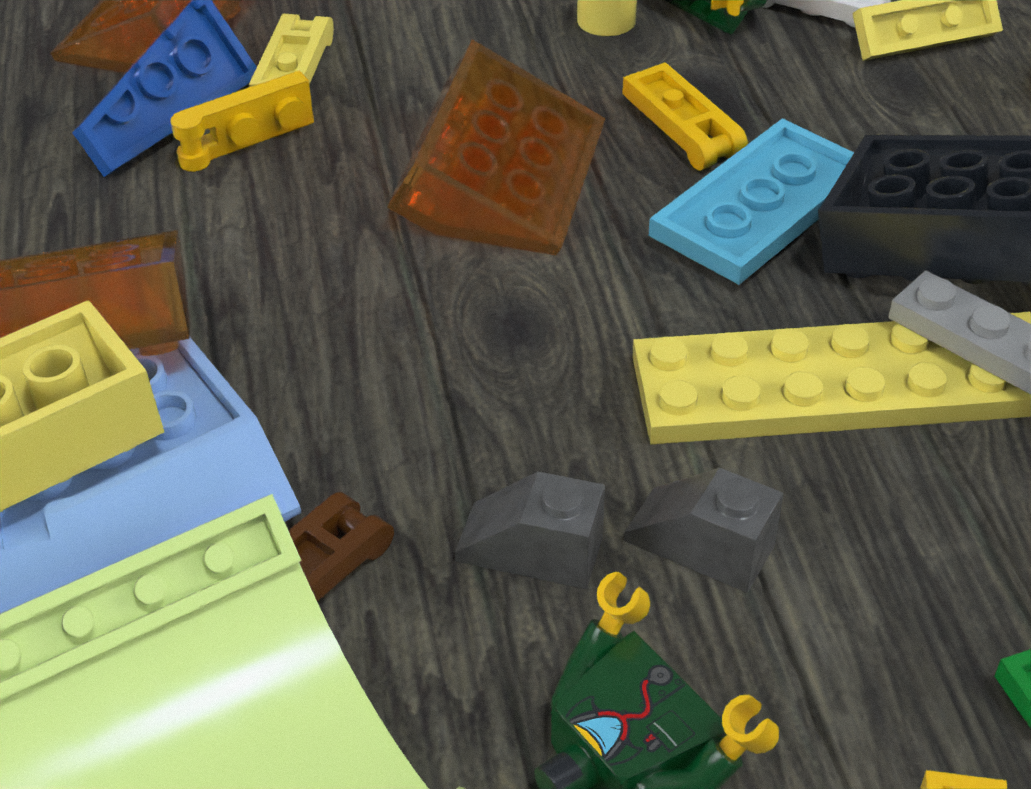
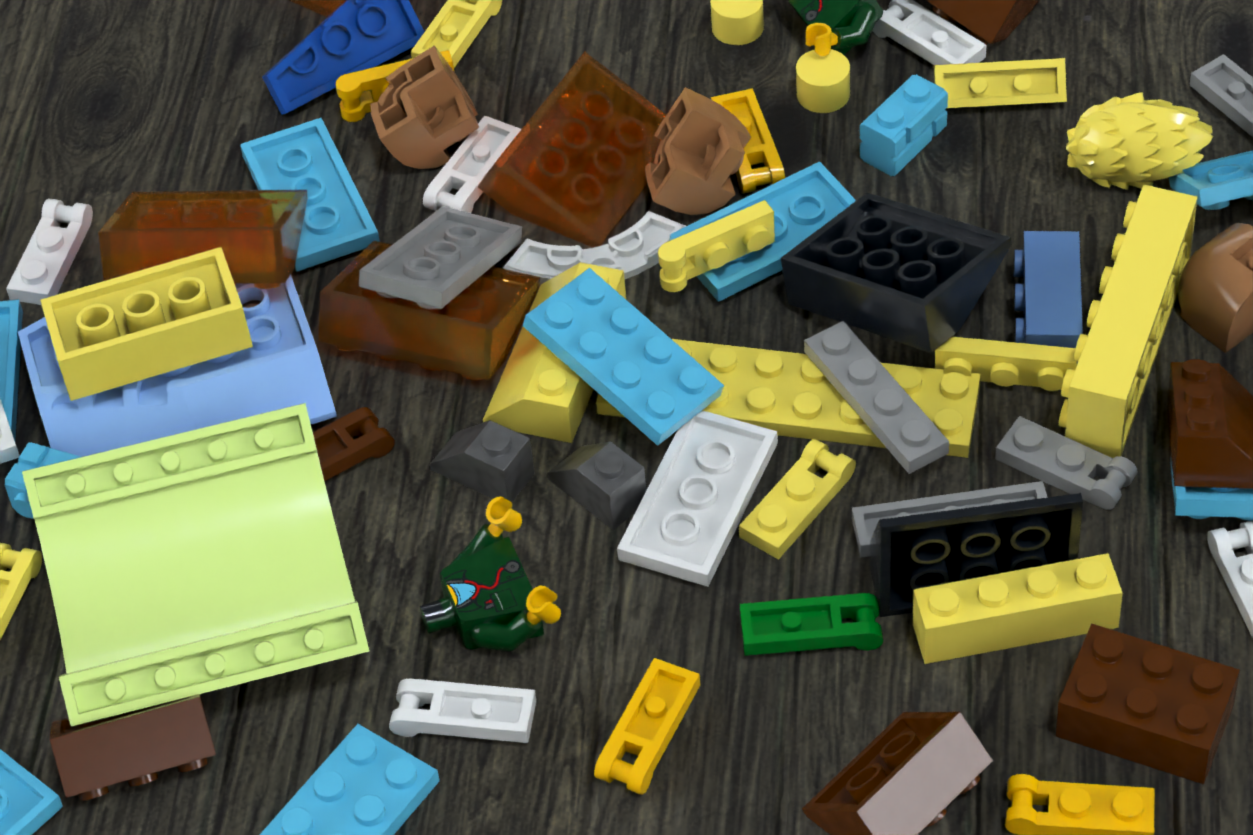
camera: 20 degrees right, 5 degrees up
none -> medium azure plate [240,118,380,272]
none -> clear orange slope [318,241,540,380]
none -> light grey plate [359,206,522,309]
none -> medium nougat brick [370,45,479,169]
none -> white plate [423,116,523,213]
none -> light yellow slope [483,262,626,443]
none -> white tile [503,211,686,287]
none -> medium azure plate [523,268,724,446]
none -> white plate [617,410,778,587]
none -> medium nougat brick [645,87,751,215]
none -> light yellow plate [658,200,775,292]
none -> light yellow plate [739,439,856,560]
none -> light yellow piece [796,49,850,113]
none -> medium azure brick [860,74,948,176]

